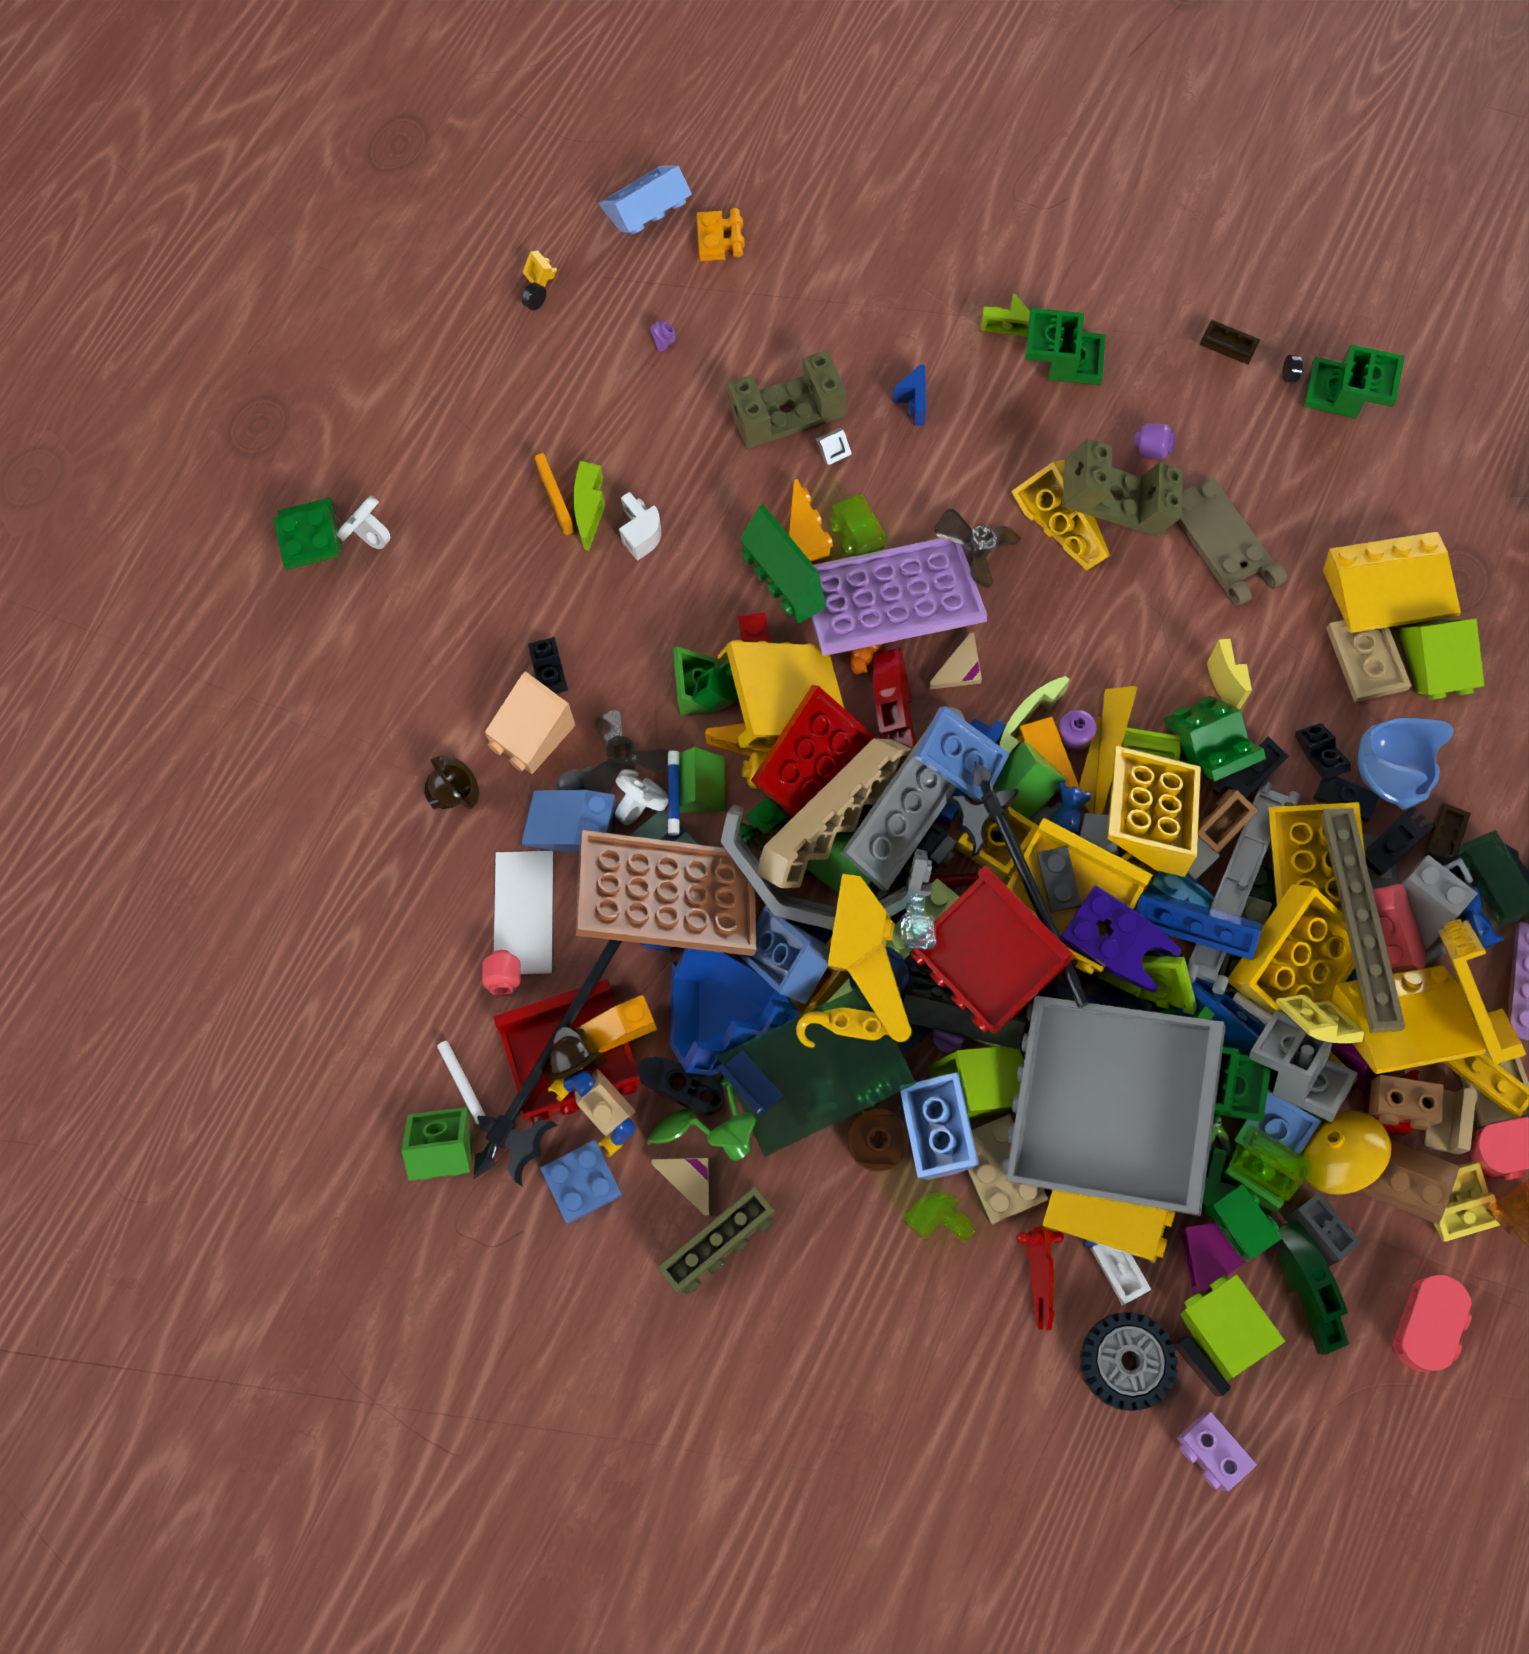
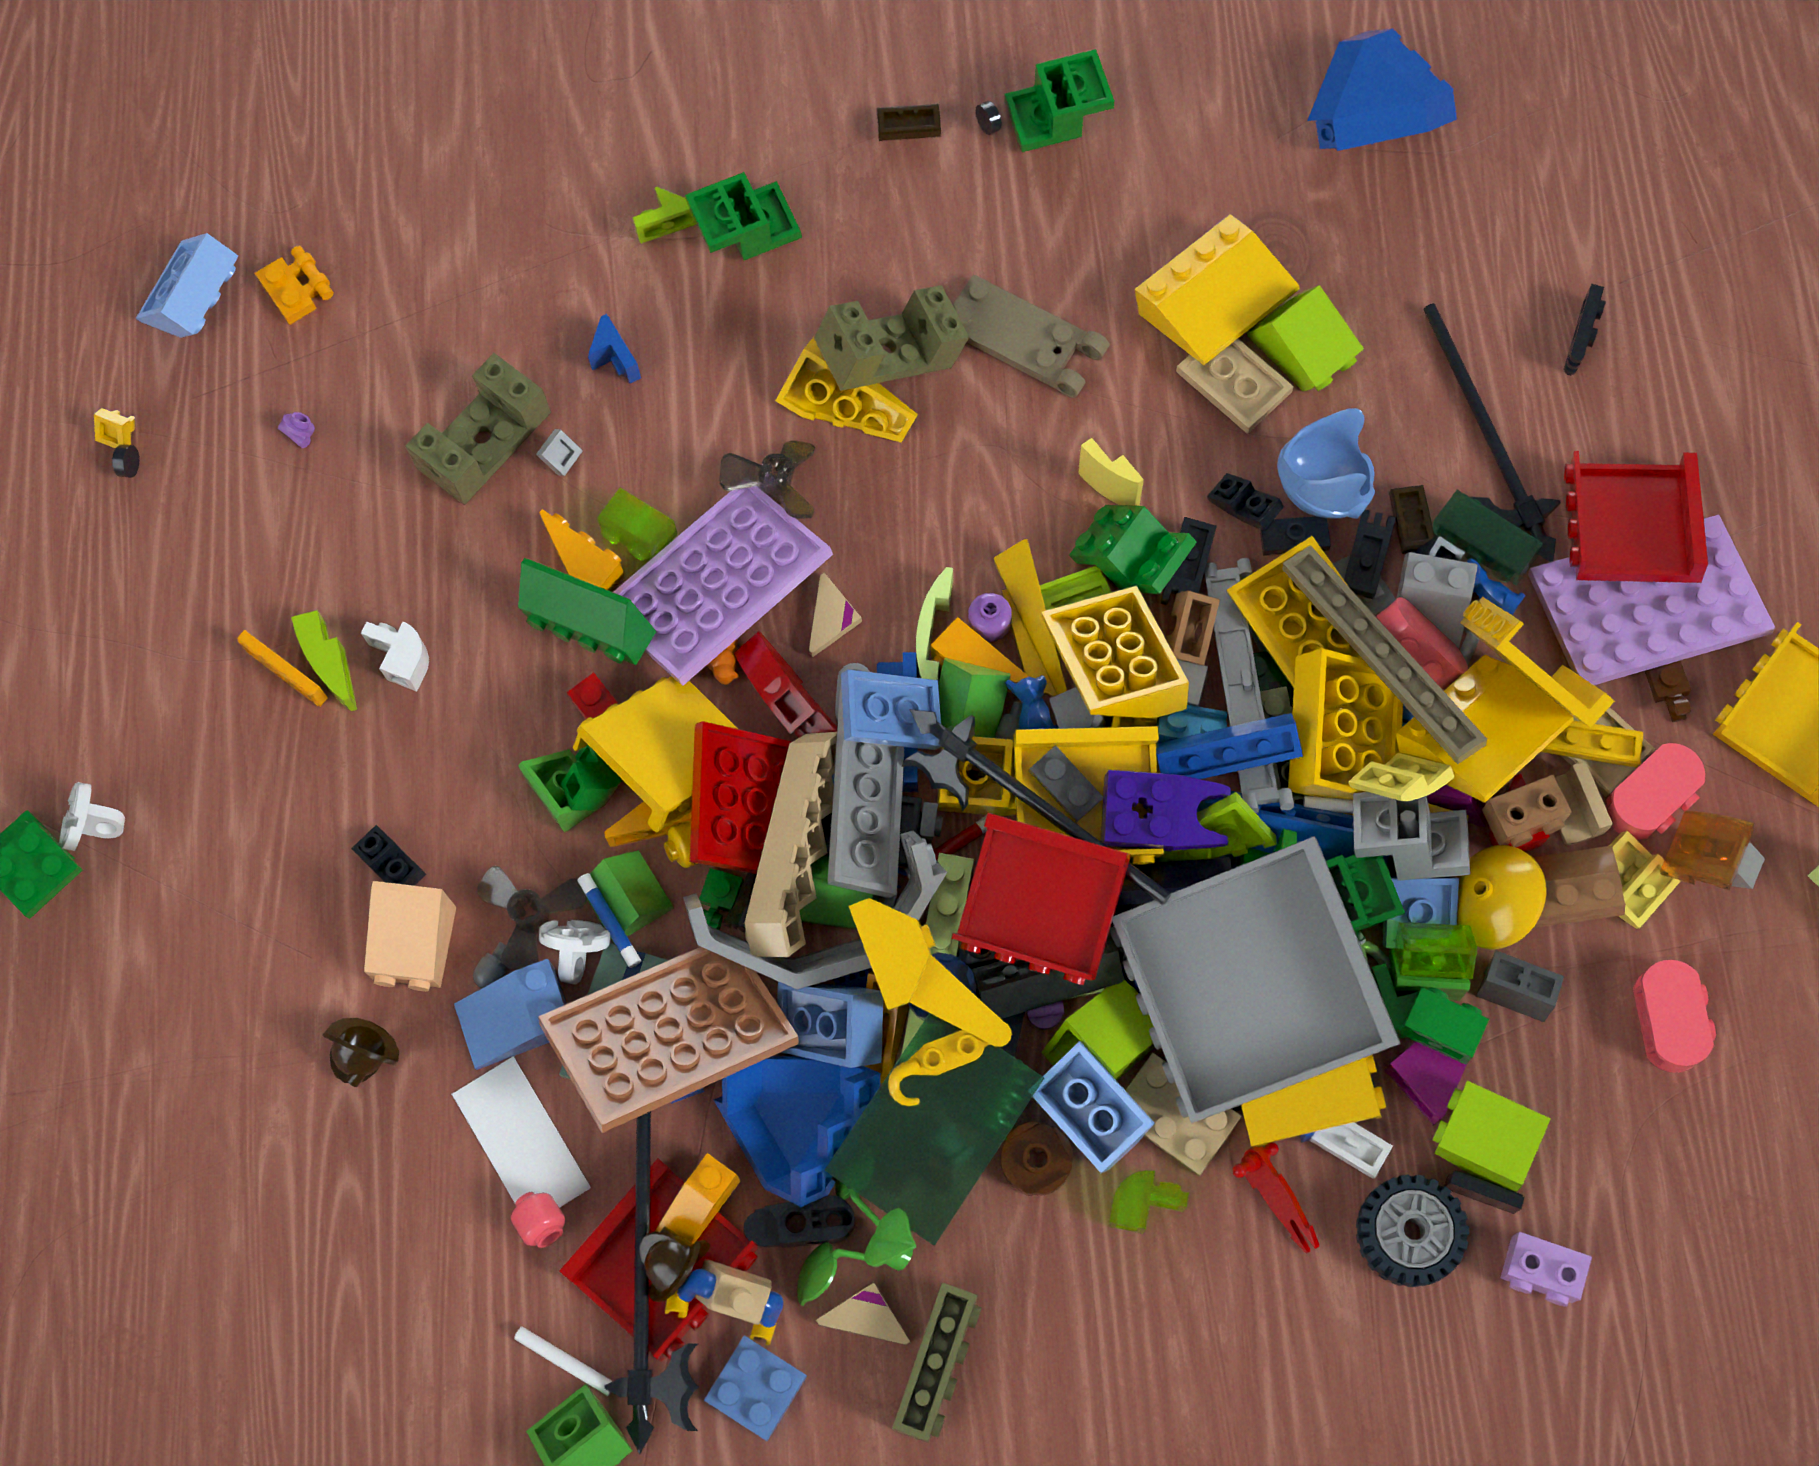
camera: 30 degrees left, 0 degrees up
dark blue panel [717,1049,784,1117] -> none
clear light blue plate [900,894,937,949] -> none
medium lavender head [1134,423,1175,459] -> none
dark green slope [1275,1220,1349,1355] -> none

